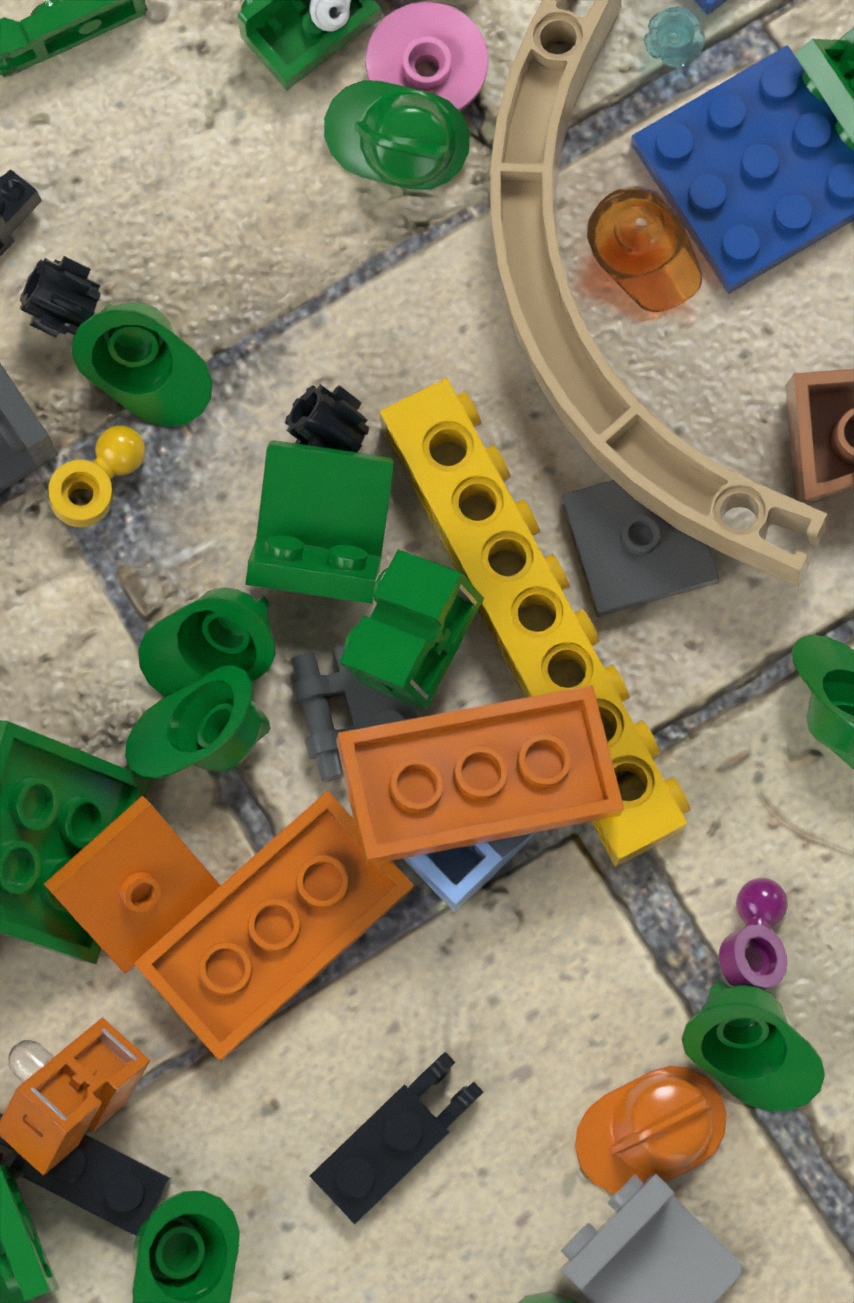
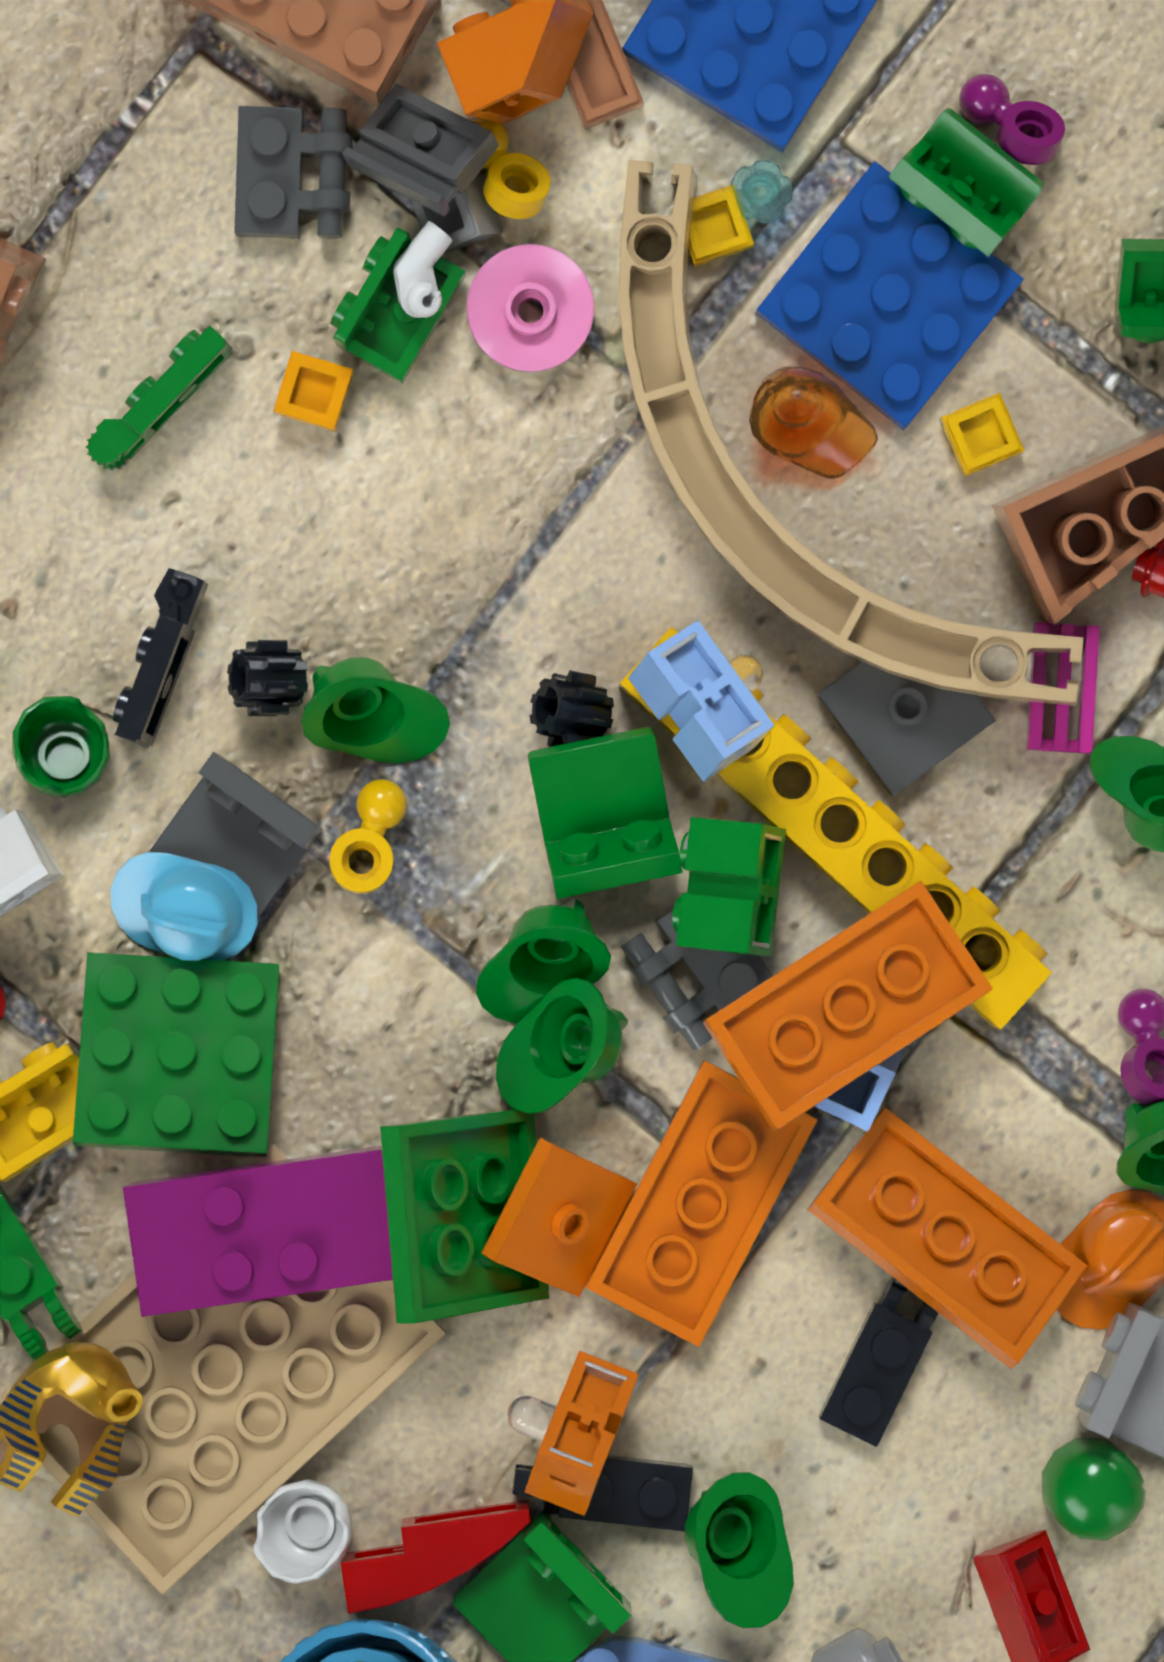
camera: 20 degrees left, 10 degrees up
green piece [324,80,470,190] -> none
none -> light orange plate [273,350,354,433]
none -> light blue piece [628,620,775,782]
none -> yellow tile [689,184,754,267]
none -> orange plate [807,1107,1088,1369]
none -> yellow tile [940,392,1025,478]
none -> dark pink tile [1026,622,1100,754]

